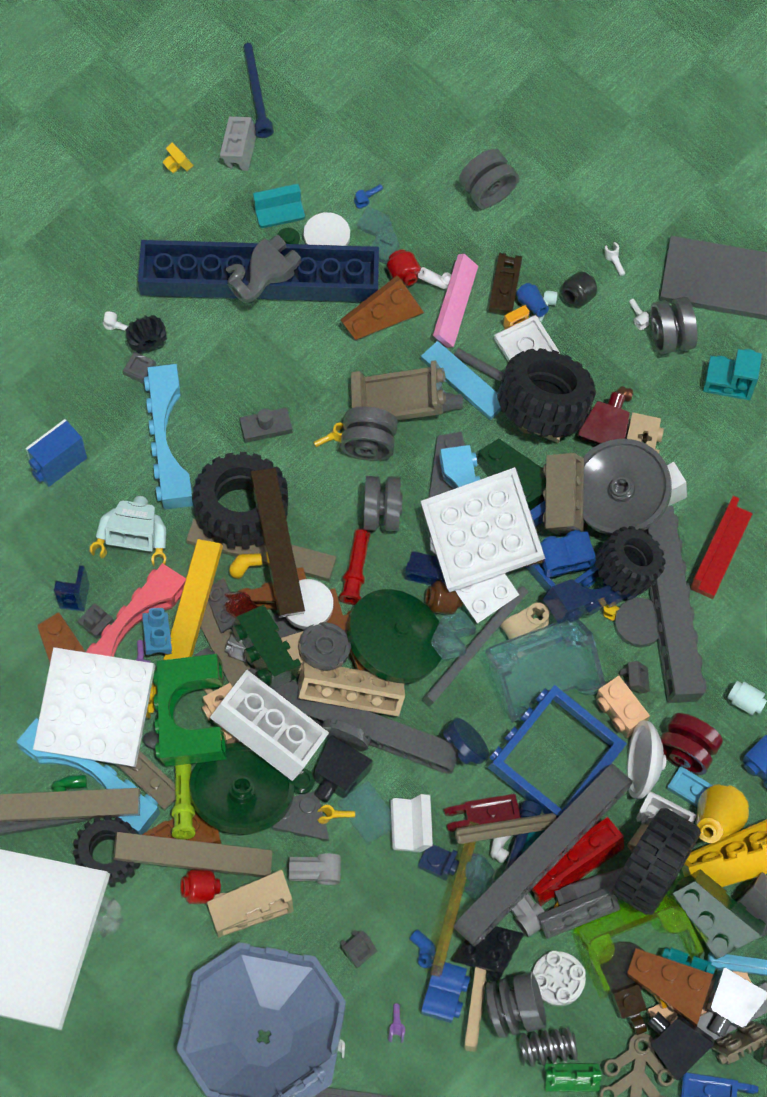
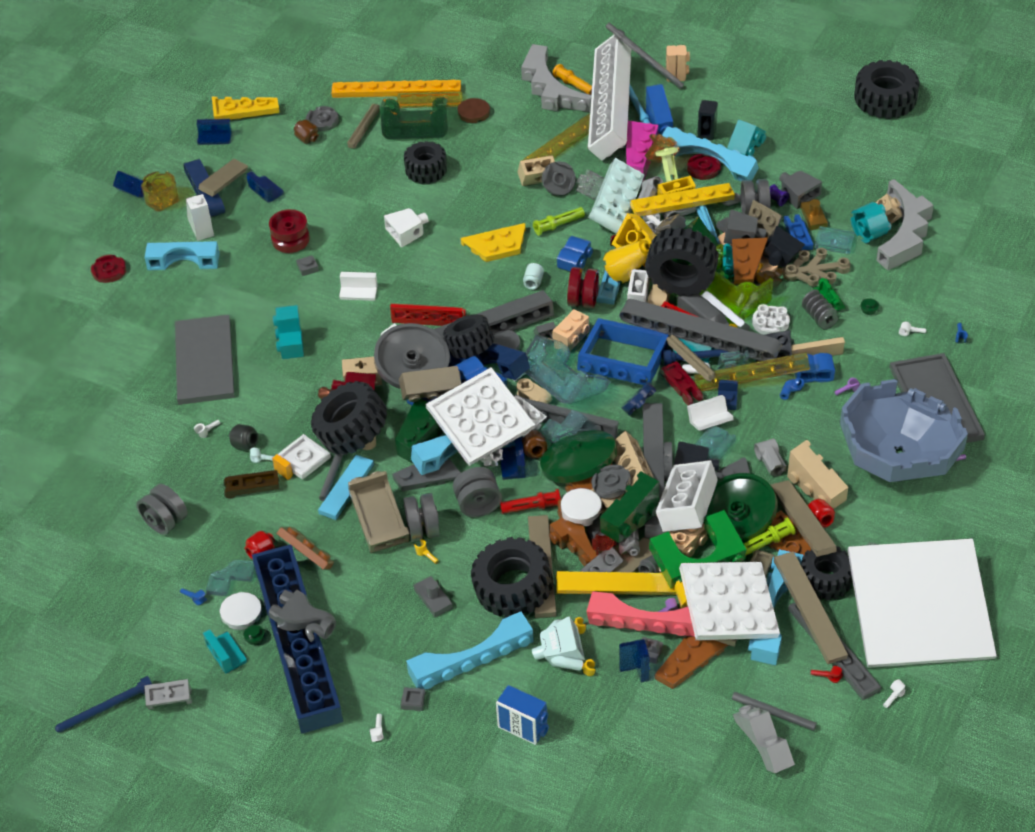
camera: 105 degrees left, 20 degrees down
green arm [51,775,87,792] -> none
black gear [125,315,167,353] -> none
dark azure hips [142,608,172,655] -> none
yellow tile [163,142,194,173] -> none
yellow arm [229,553,262,579] -> none
dark brown tile [250,468,305,617] -> none
yellow hand [317,804,355,824] -> none
dark grey tile [341,930,377,968] -> none
white arm [418,267,451,289] -> none
bright pink tile [433,254,478,348] -> none
dark grey wheel [486,972,547,1039] -> none
blue cone [516,283,549,317] -> none
white dish [626,720,666,799] -> none
white hand [629,299,649,330] -> none
flat silver wheel [650,297,698,354] -> none

